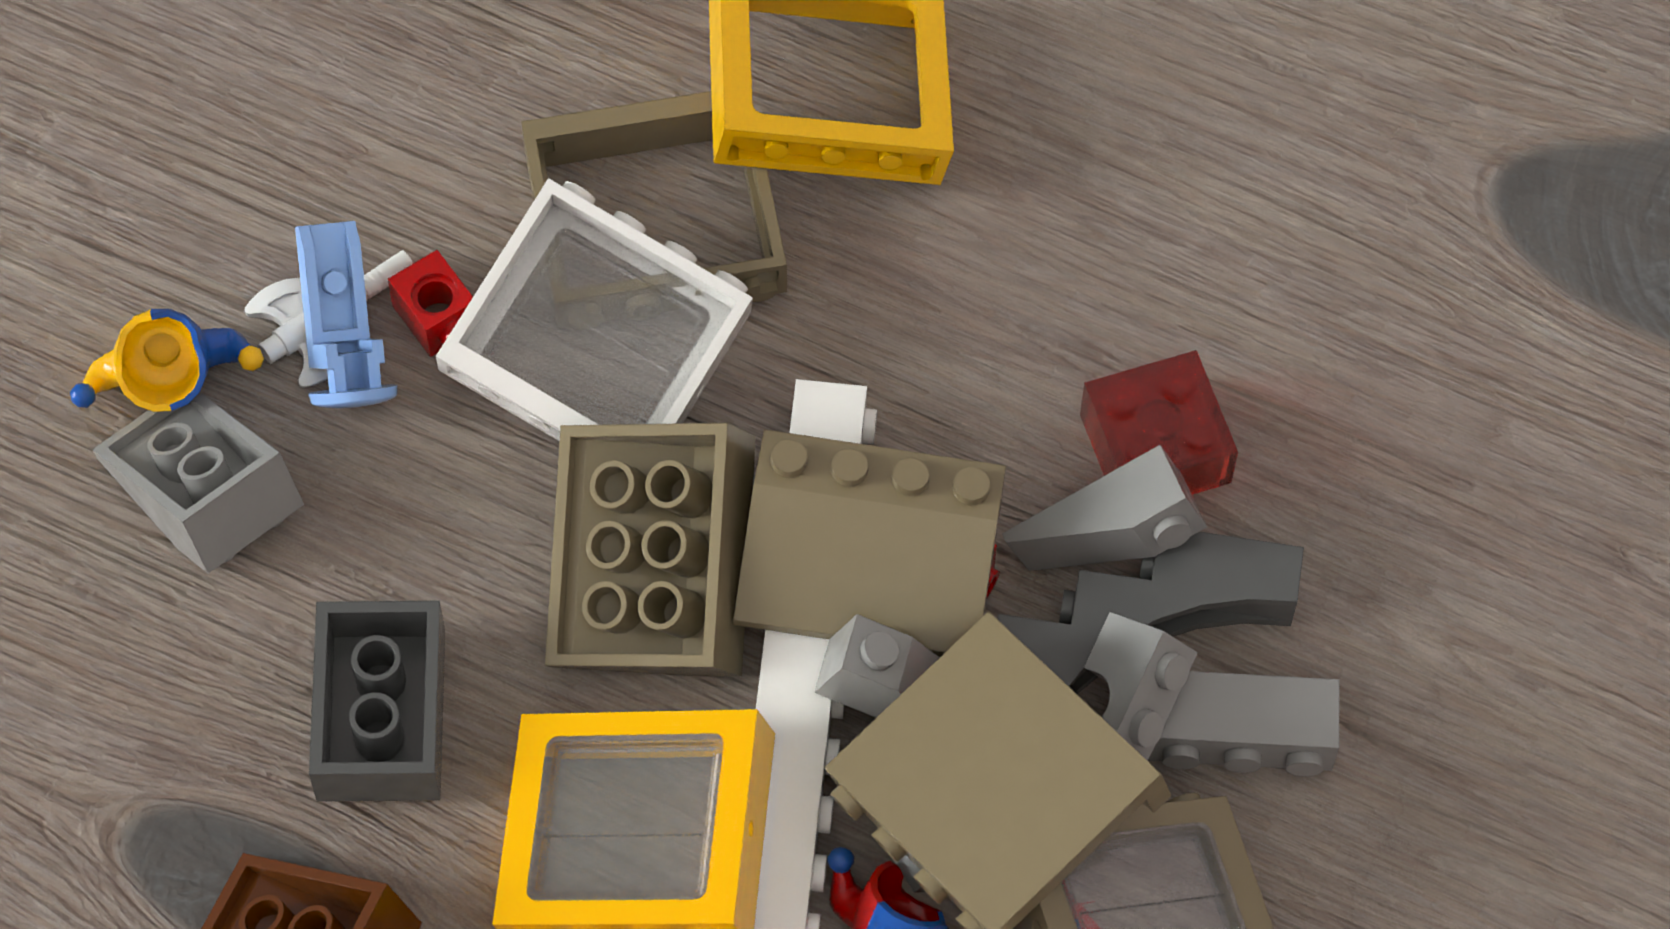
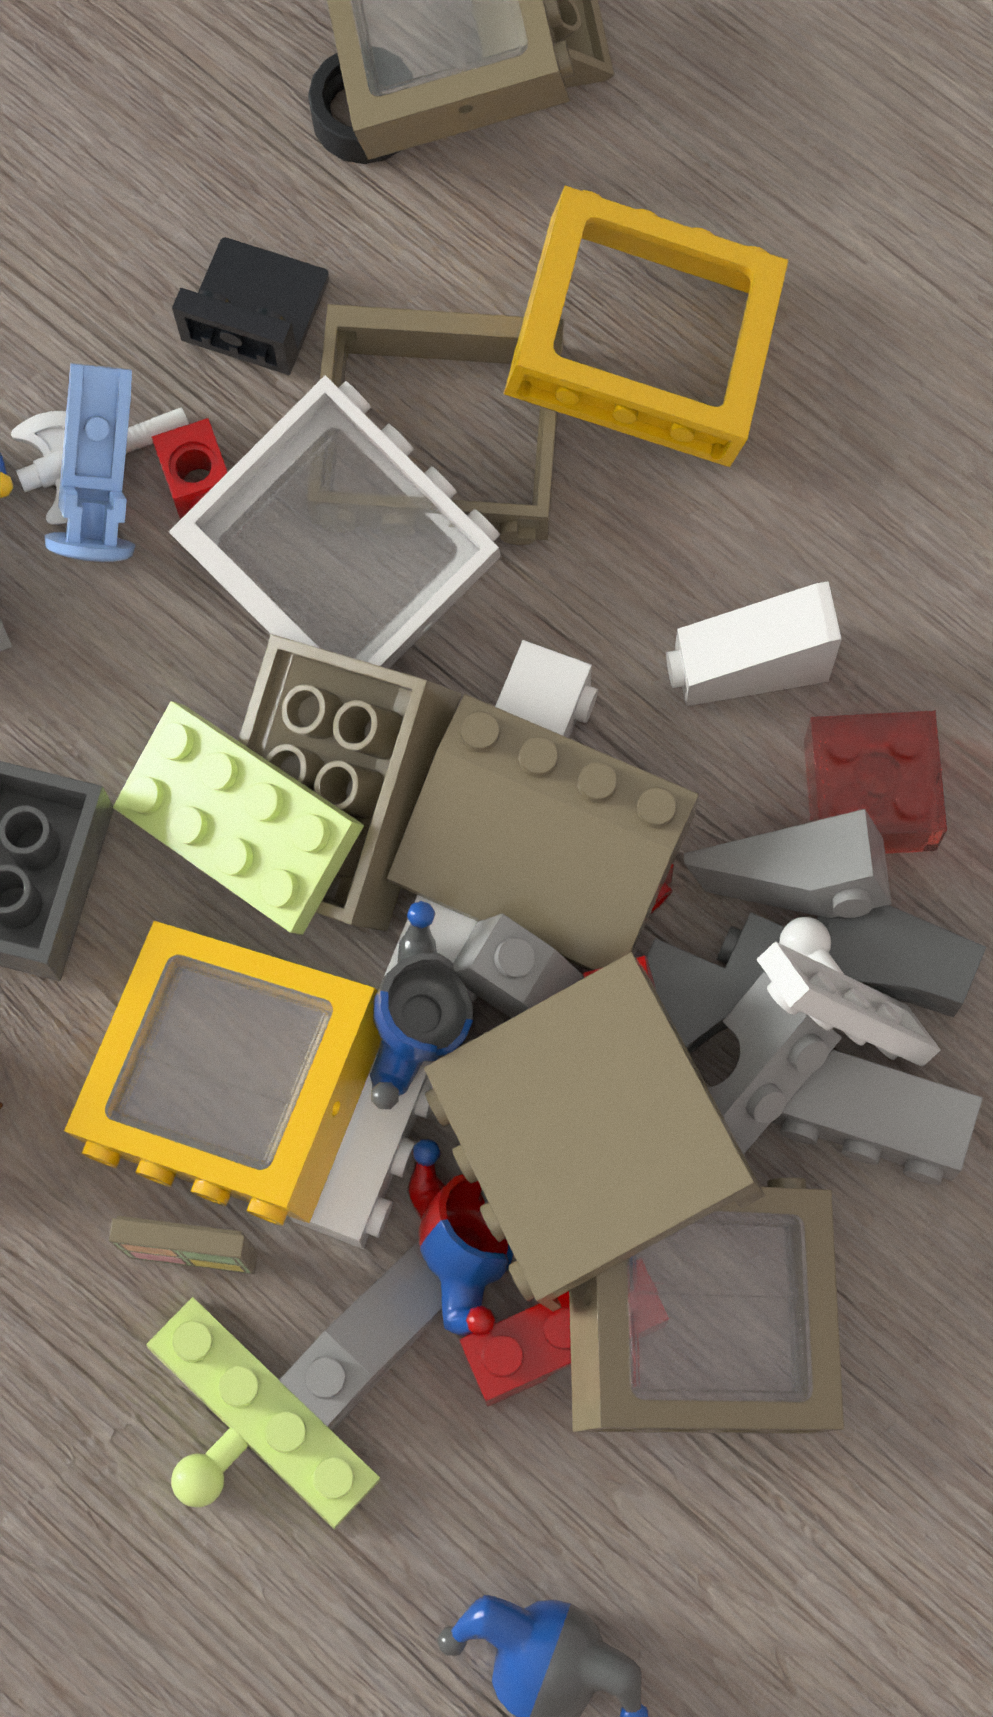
camera: 20 degrees right, 10 degrees up
none -> yellowish green plate [112,701,364,935]
none -> black bracket [172,237,329,375]
none -> dark grey piece [370,901,473,1109]
none -> white slope [666,581,842,706]
none -> white plate [757,917,940,1067]

